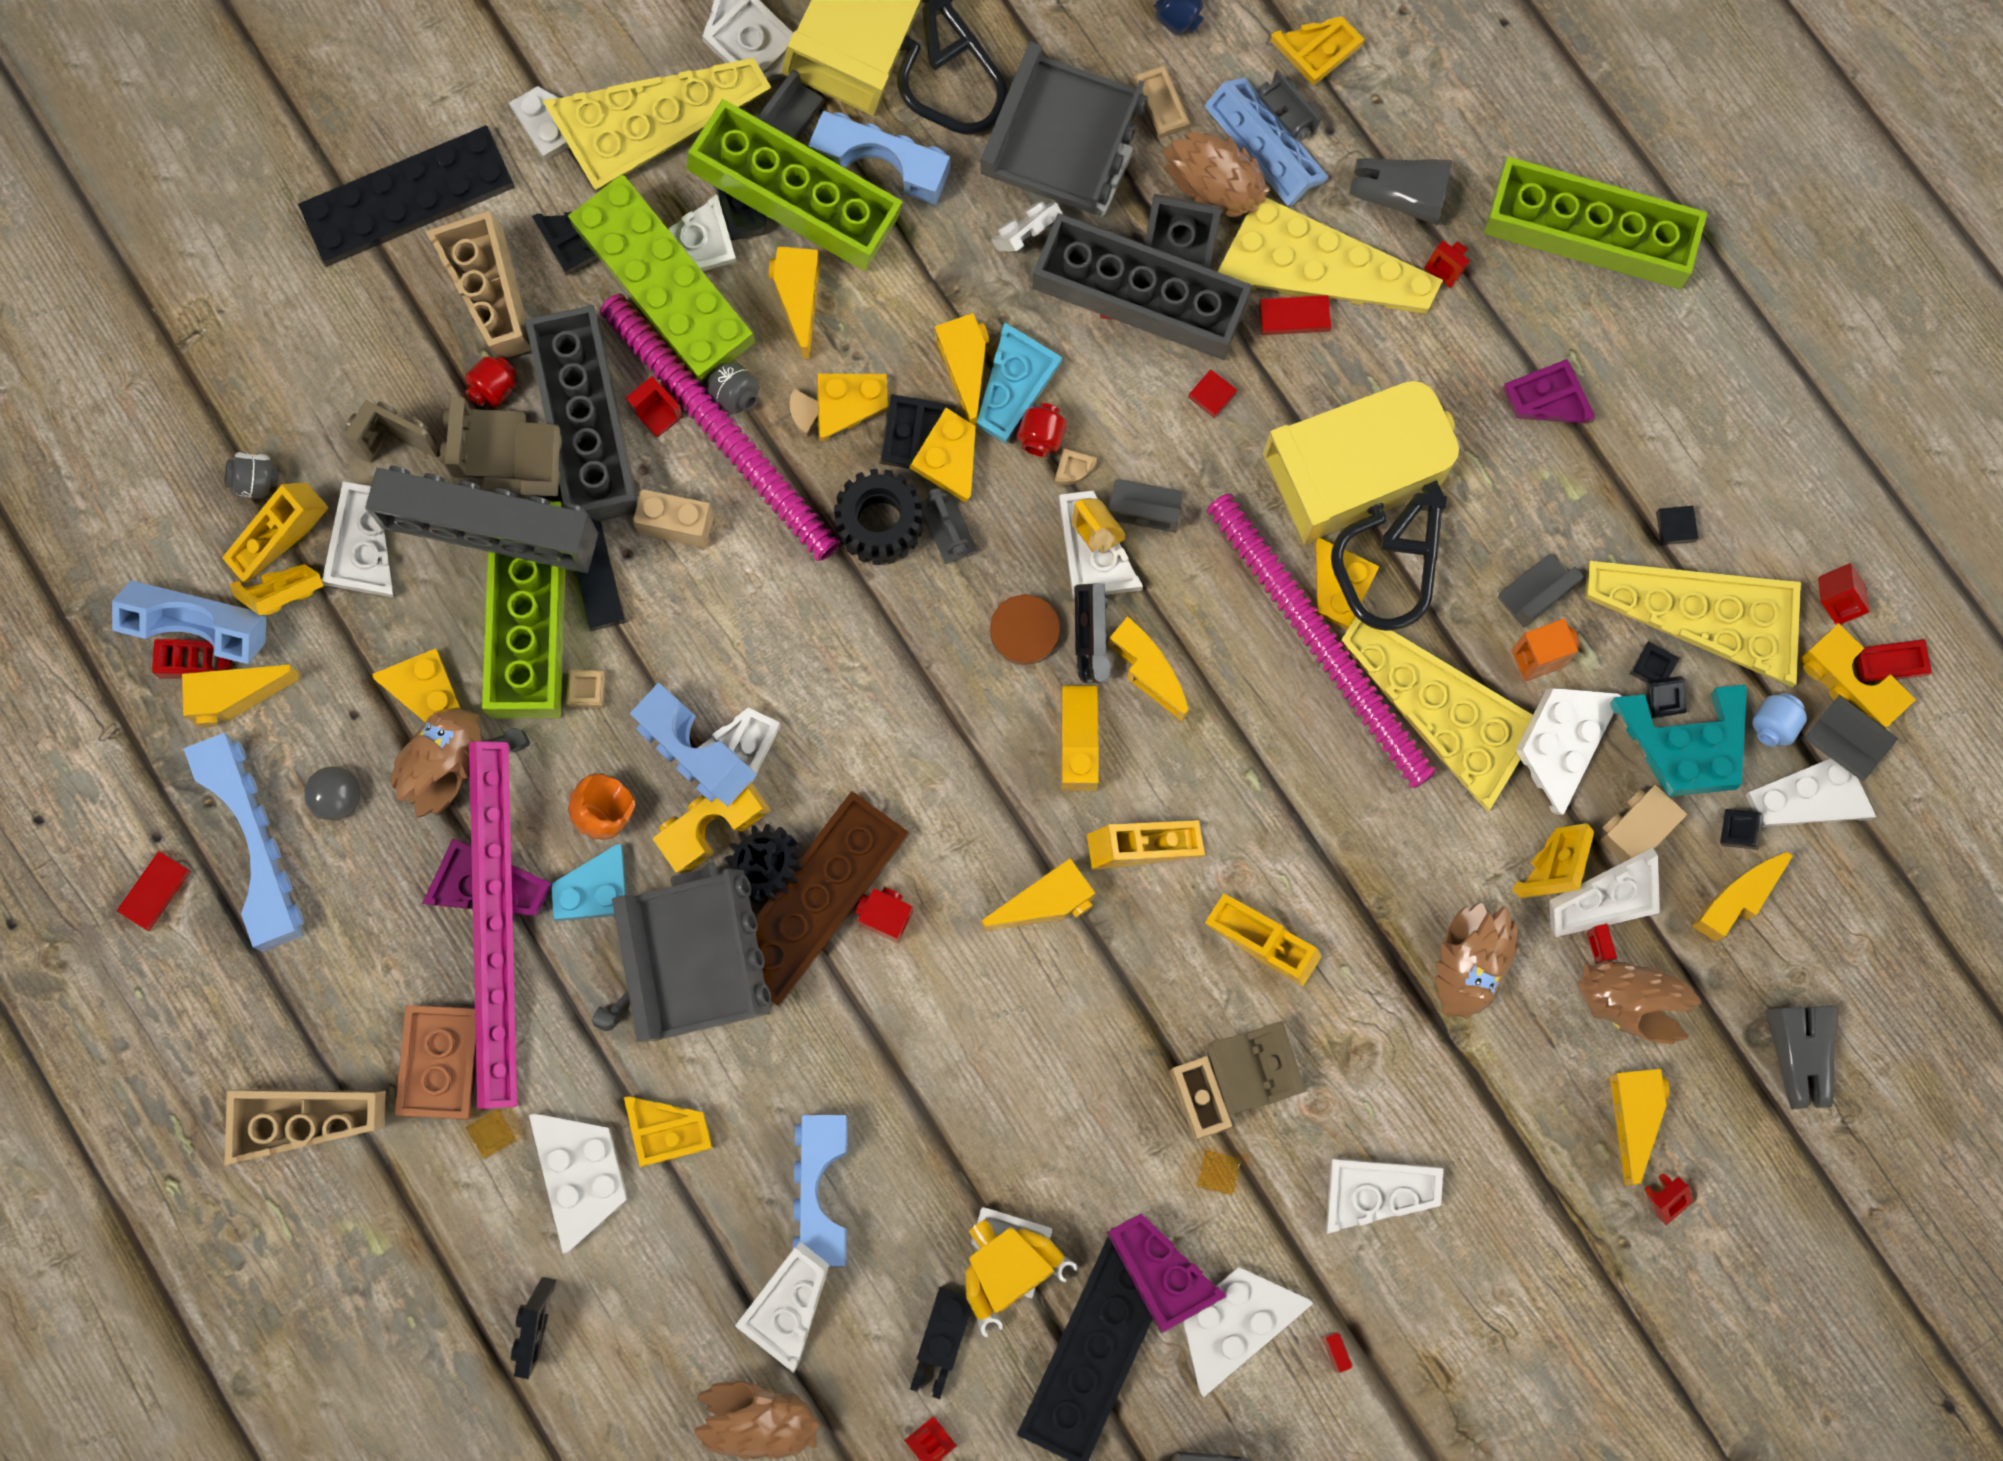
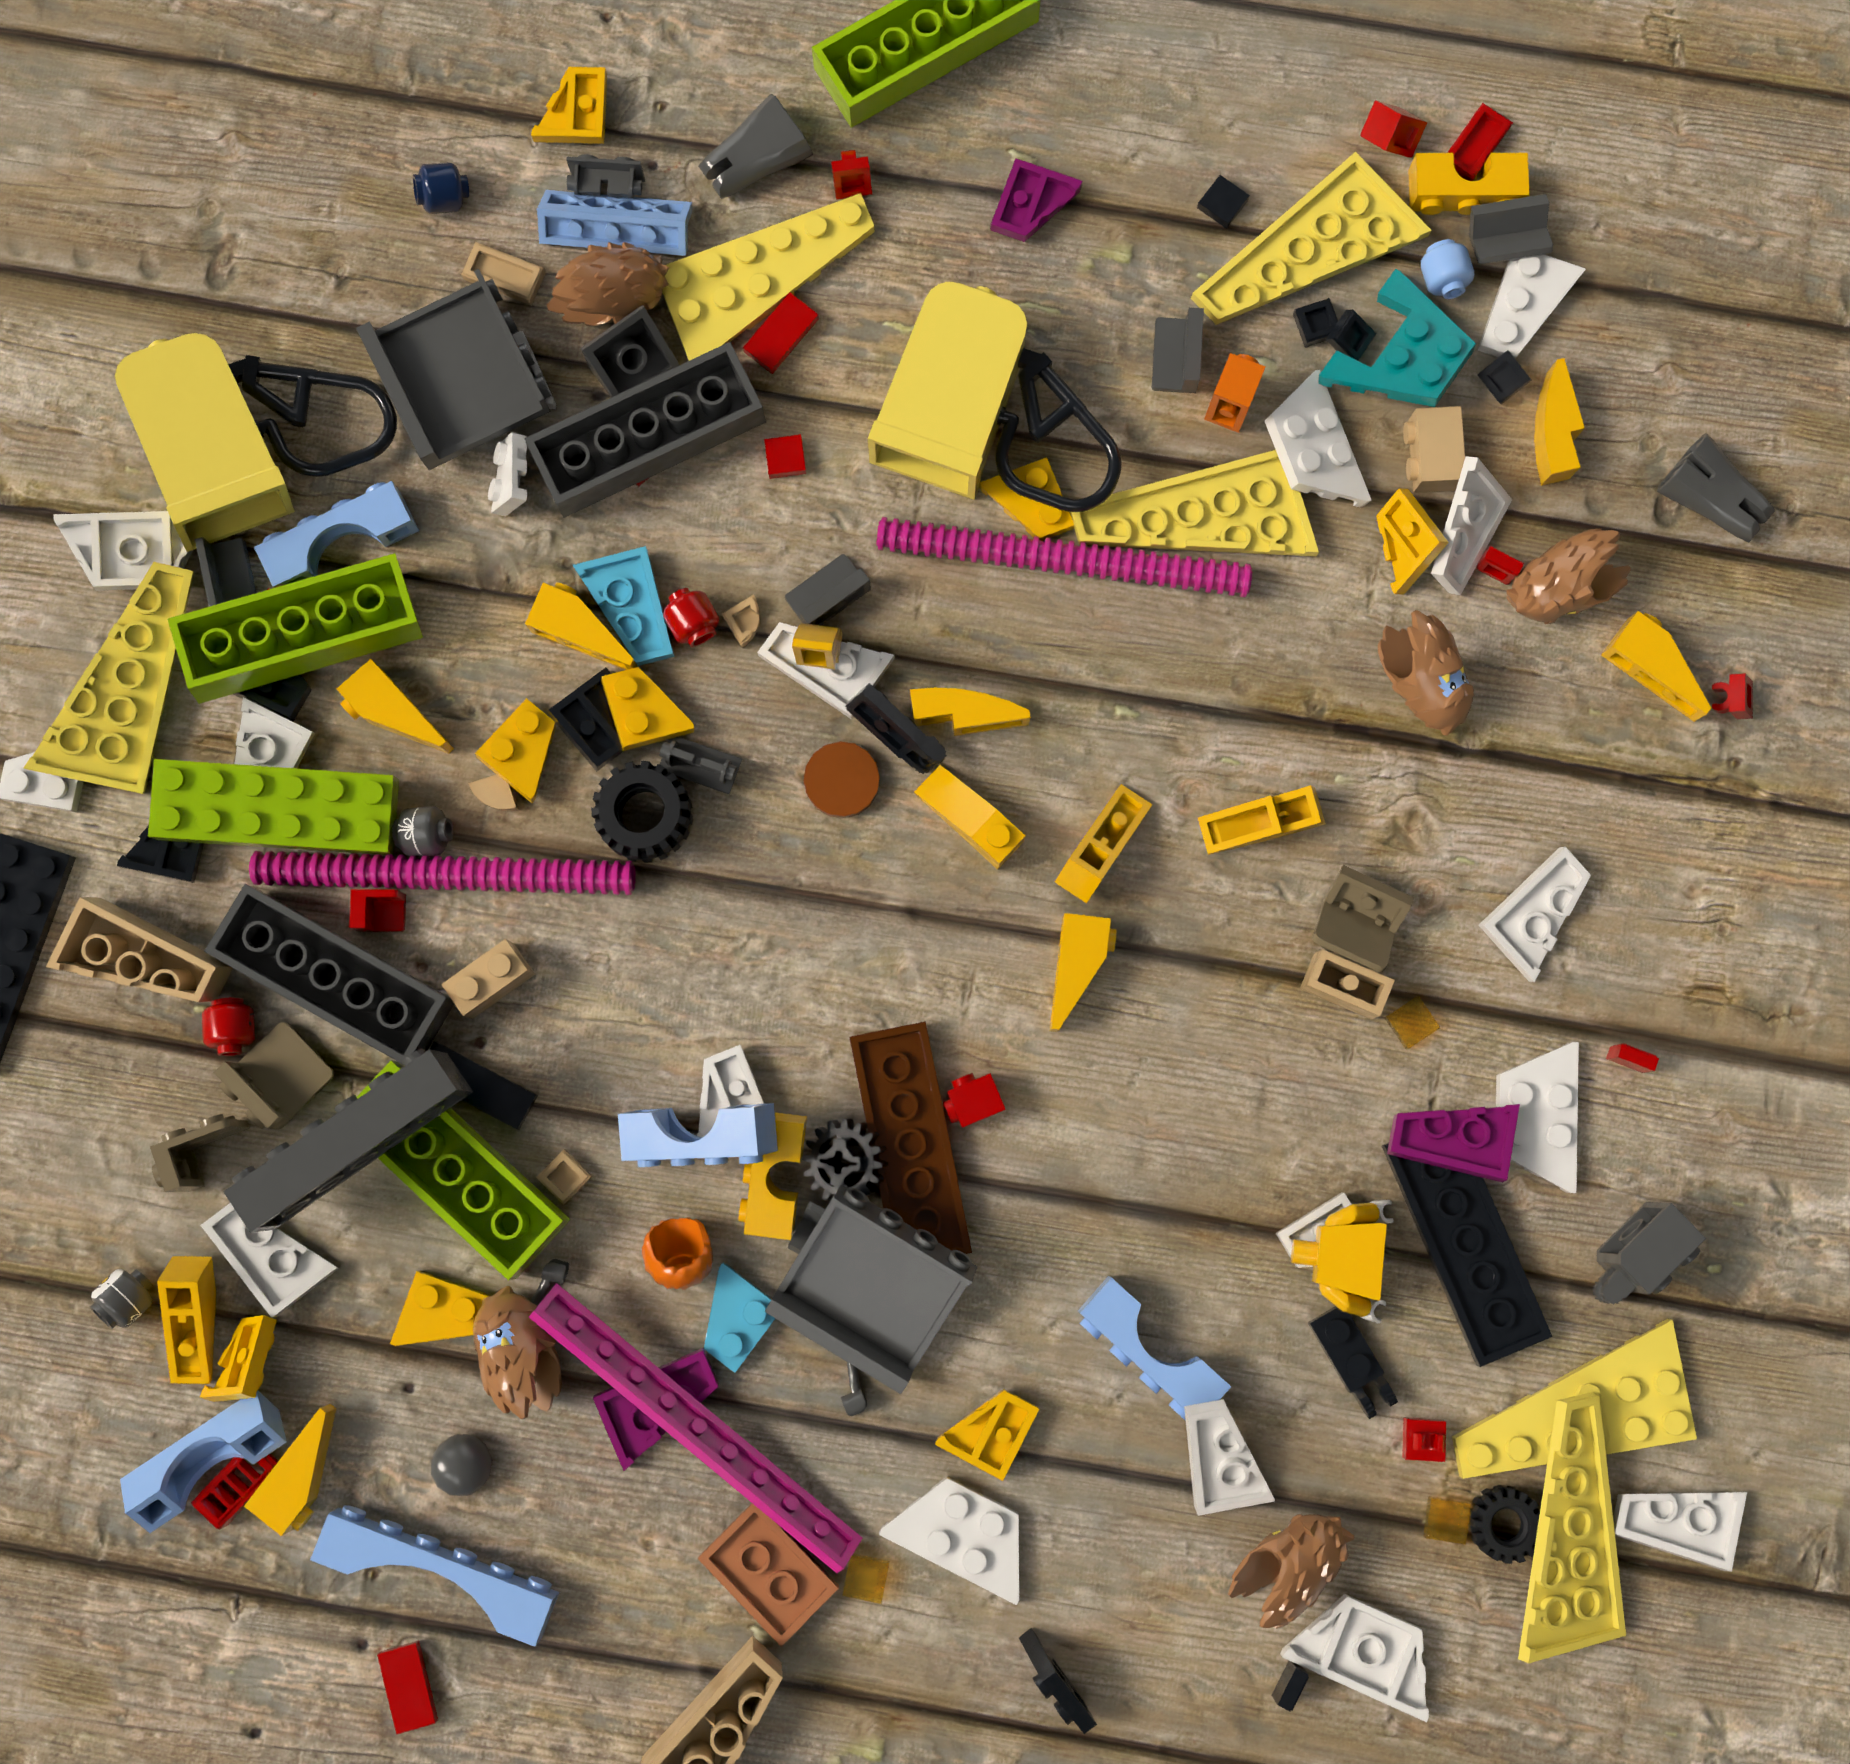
camera: 45 degrees left, 5 degrees up
dark tan bracket [483,422,562,500] -> none

